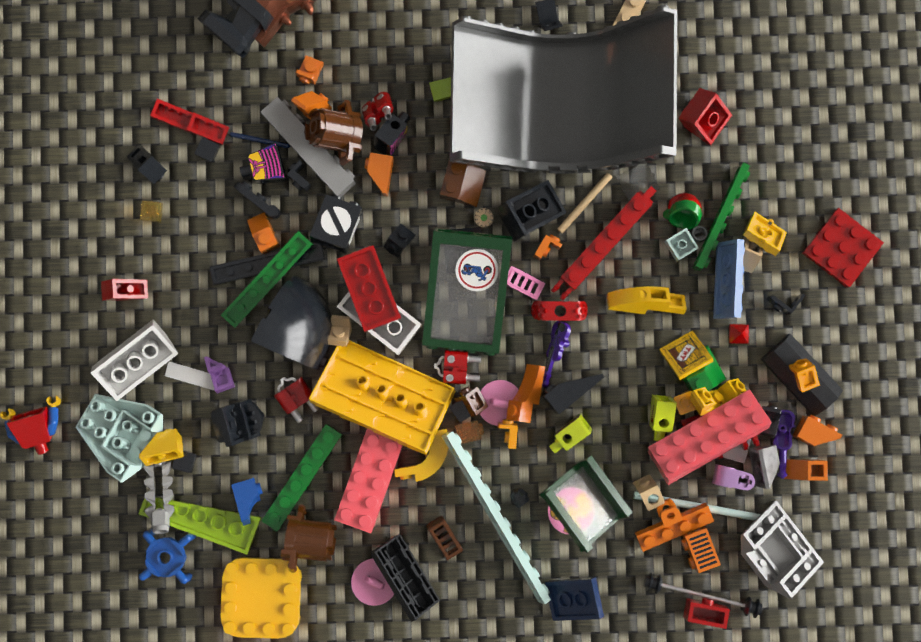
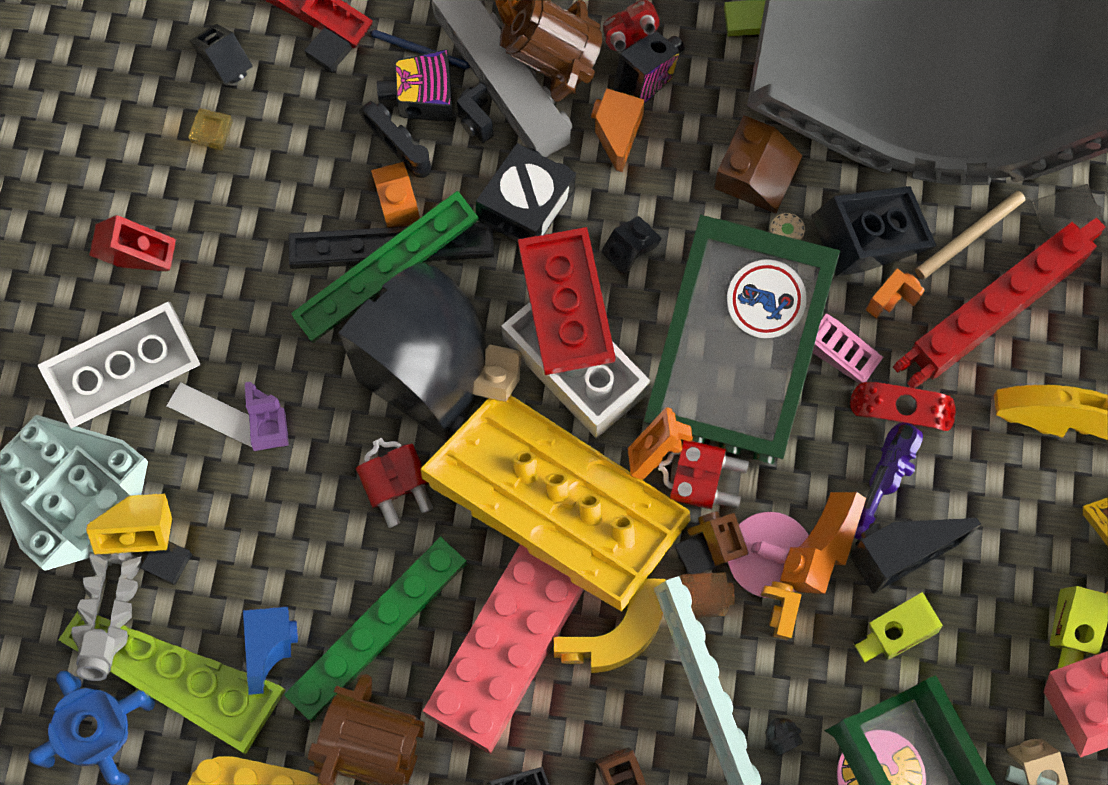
camera: 10 degrees right, 15 degrees down
black piece [211,399,264,447] -> none
none -> orange plate [628,407,693,480]

